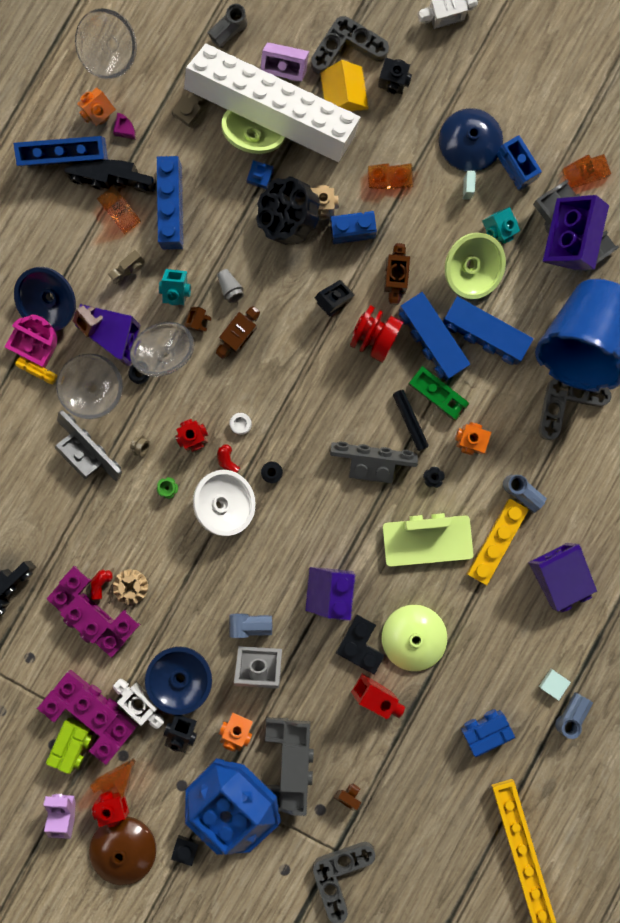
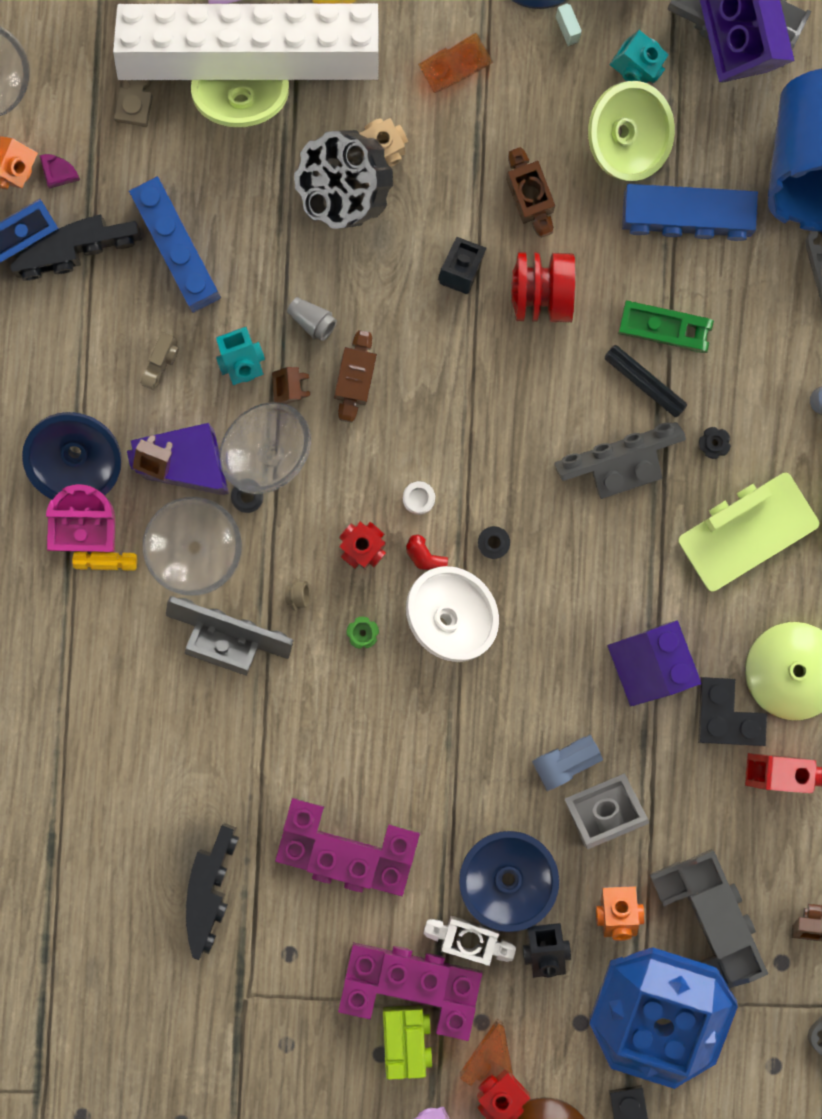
camera: 30 degrees left, 0 degrees up
red arm [91,569,113,600] -> none
clear orange slope [97,186,141,234] -> none
tan gear [113,569,148,605] -> none
blue tile [247,160,274,189] -> none
blue brick [330,211,377,244] -> none
blue brick [398,292,470,381] -> none
orange brick [455,422,492,455] -> none

